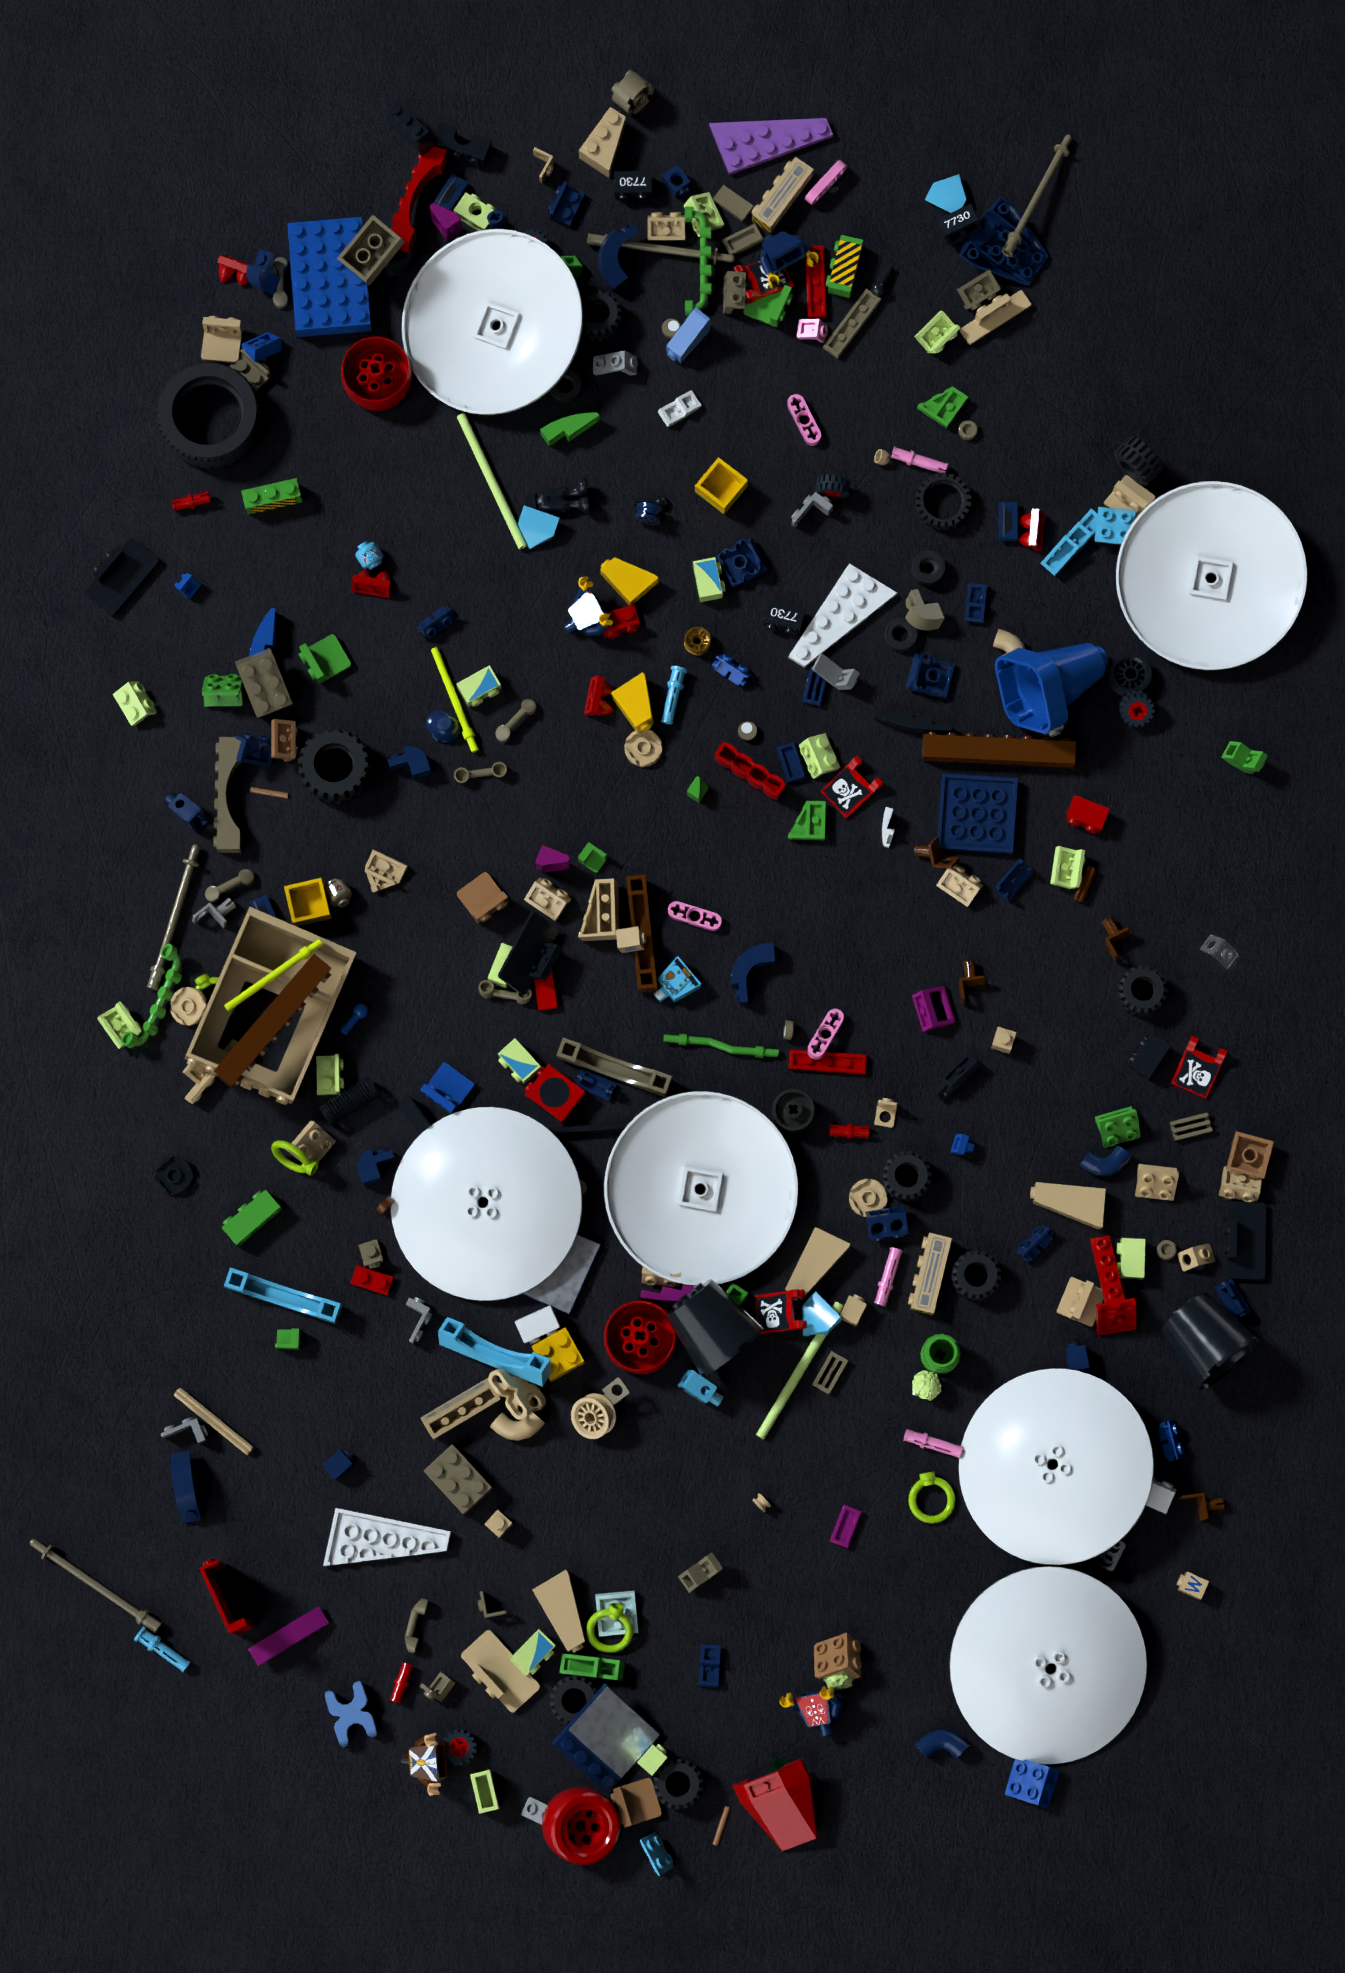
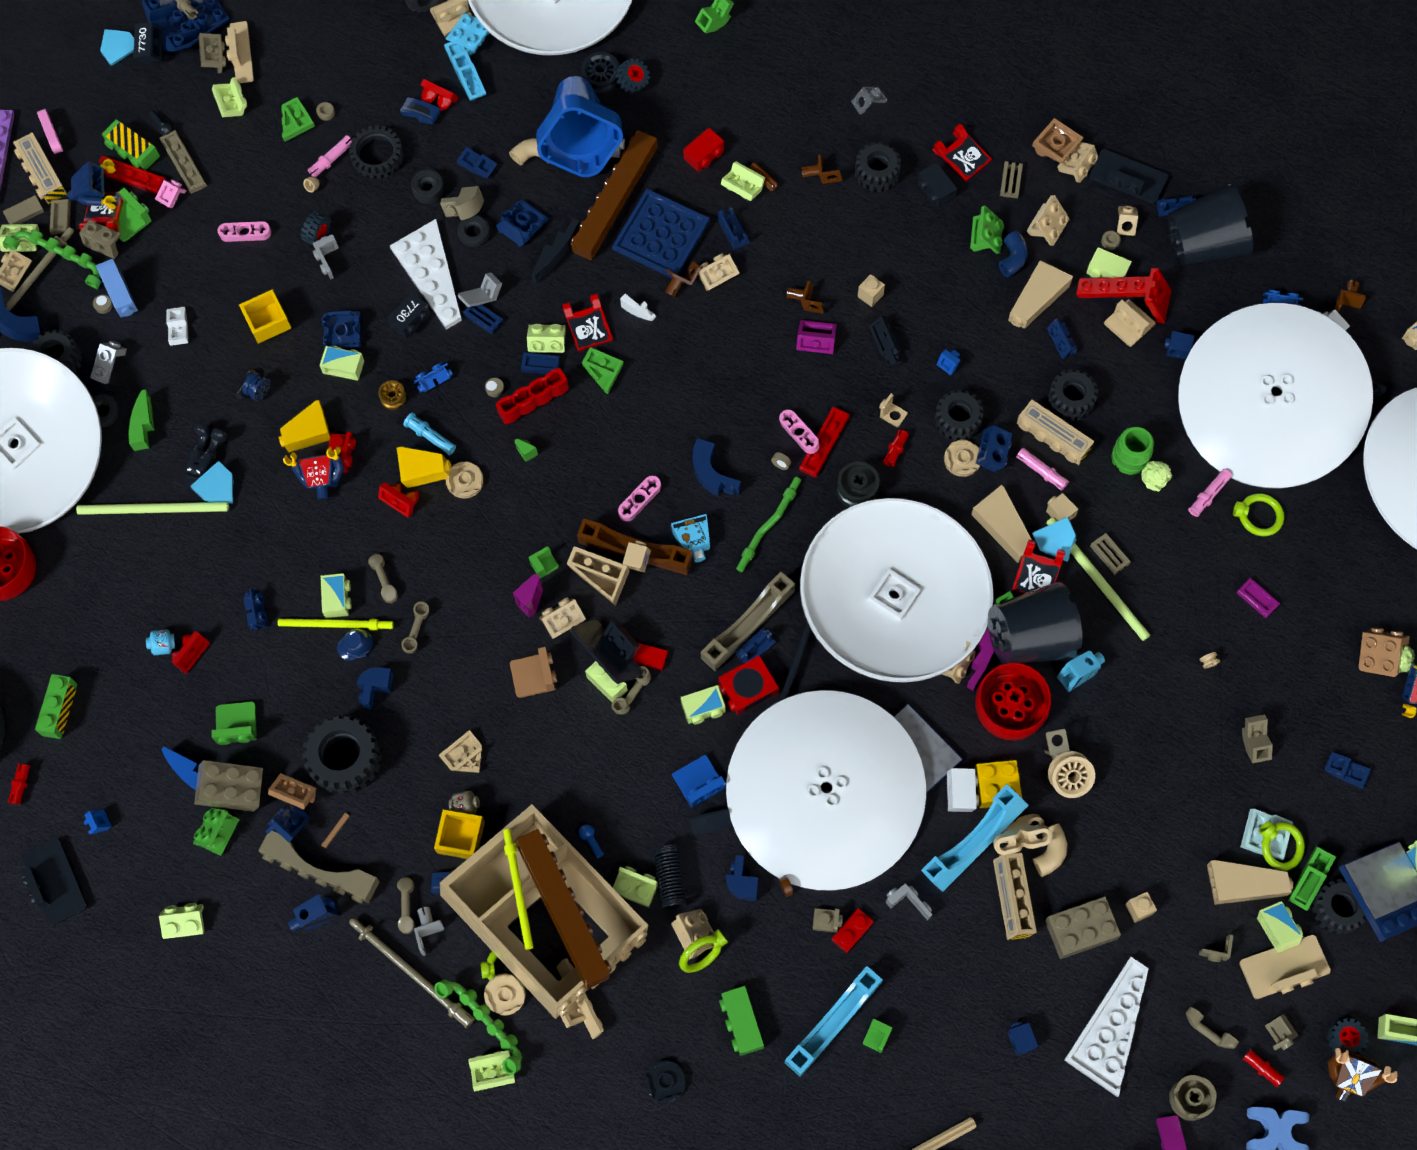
camera: 65 degrees left, 10 degrees down
none -> dark tan brick [1169,1075,1216,1121]

